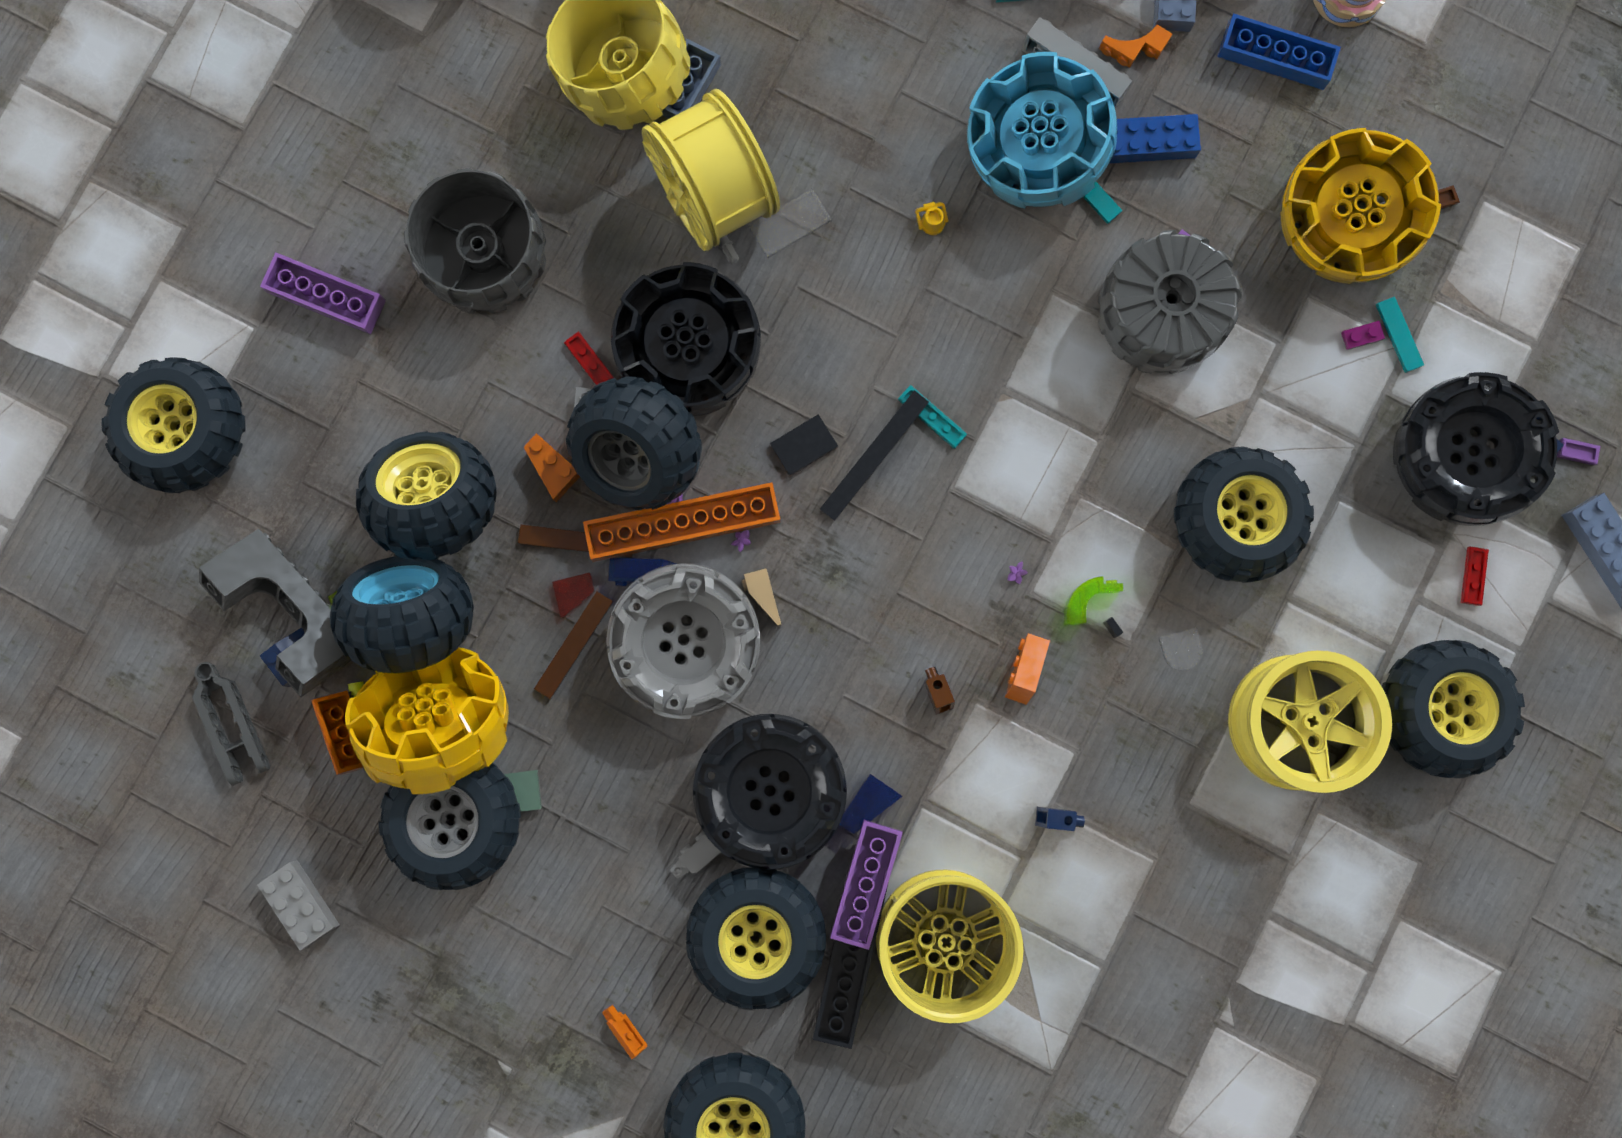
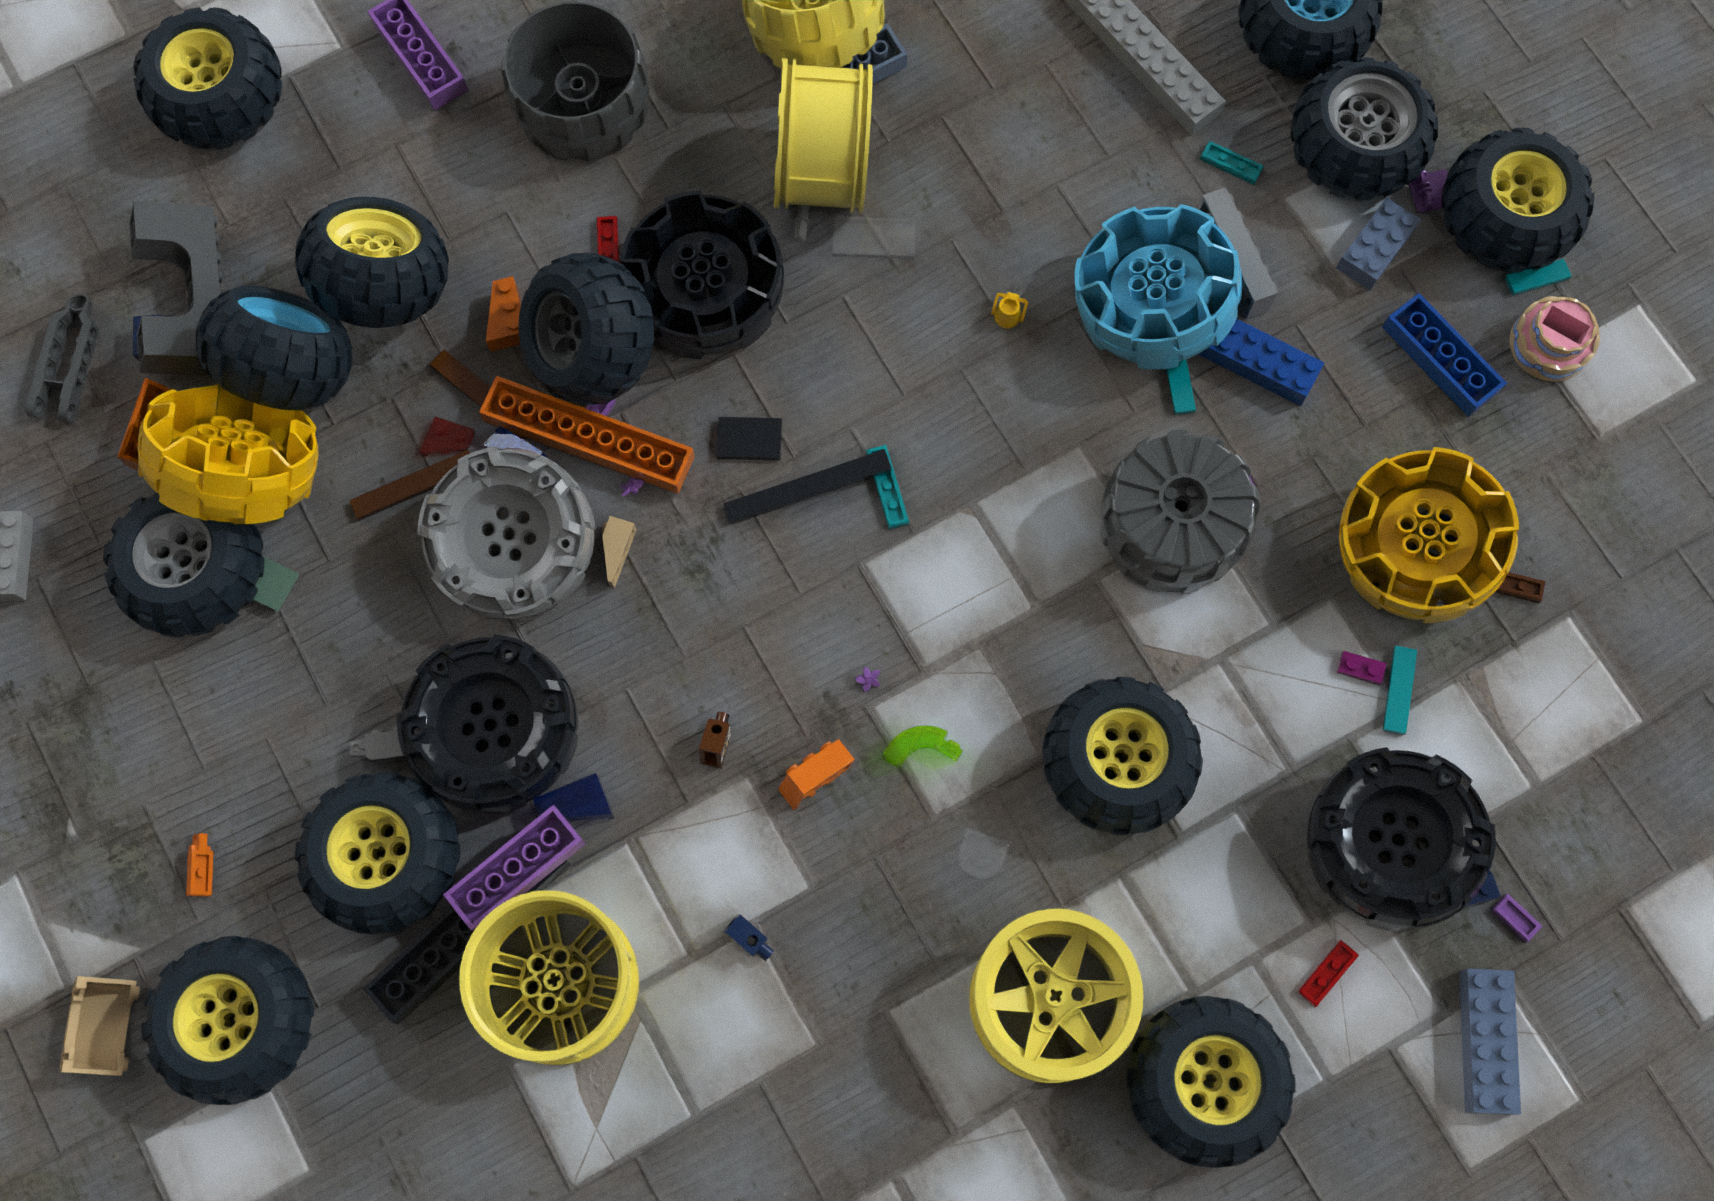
camera: 35 degrees right, 10 degrees down
orange arch [1099,25,1172,68] -> none
black tile [1103,617,1124,638] -> none

